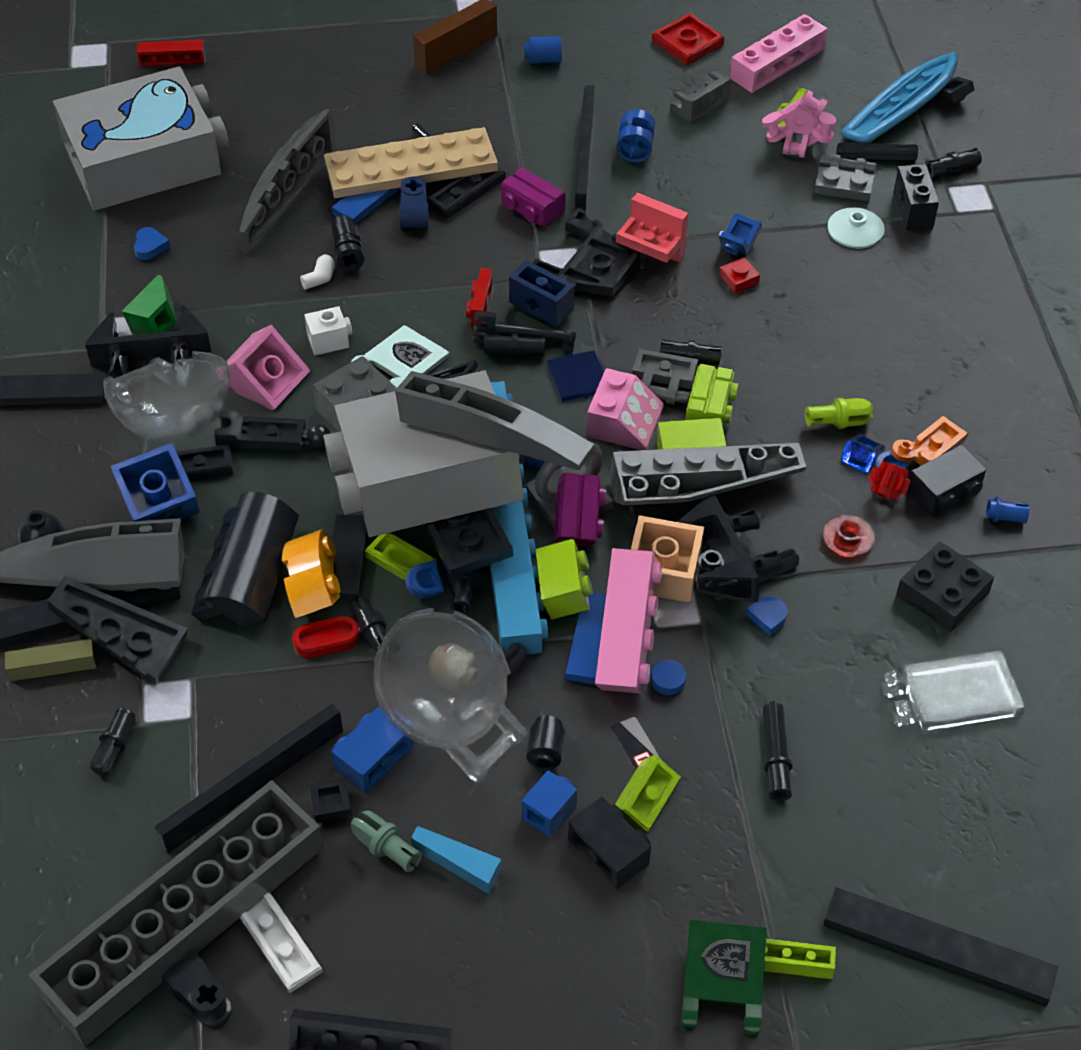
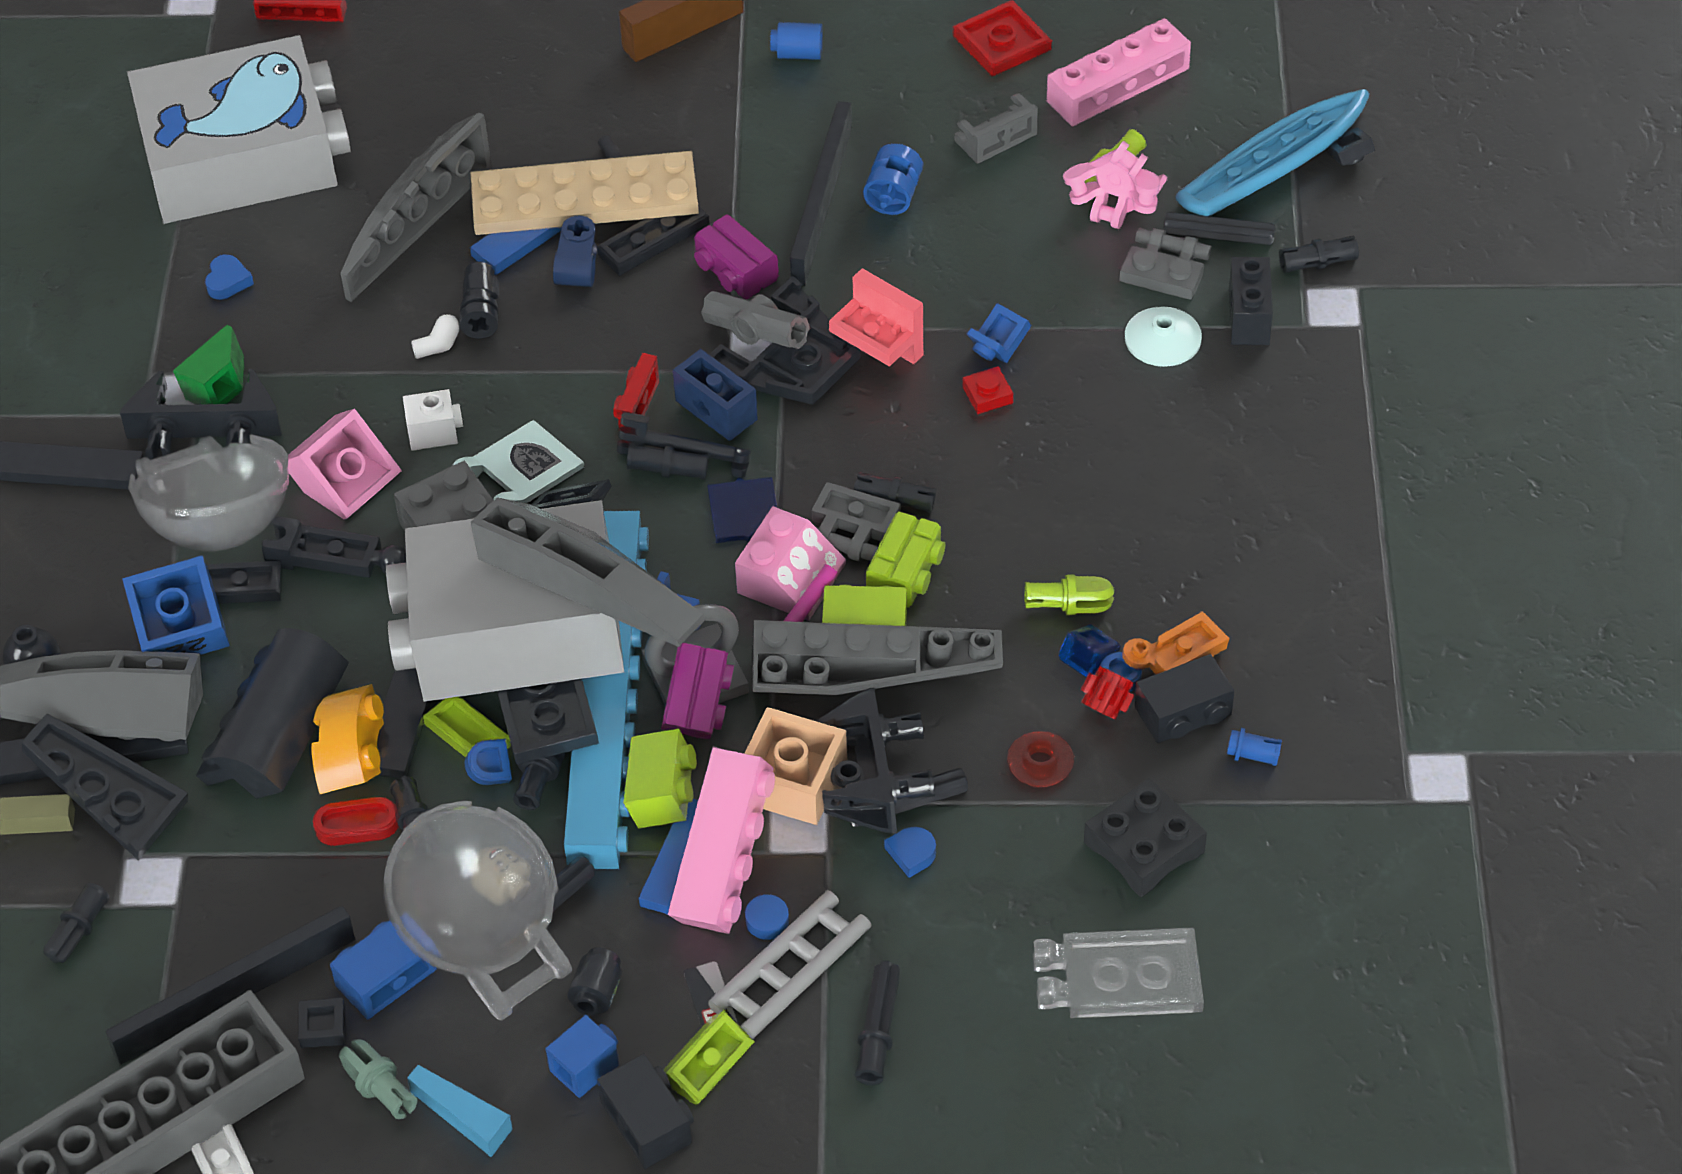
camera: 10 degrees right, 0 degrees up
none -> dark grey piece [701,291,810,349]
none -> light grey bar [708,890,871,1039]
none -> dark pink piece [784,564,838,622]

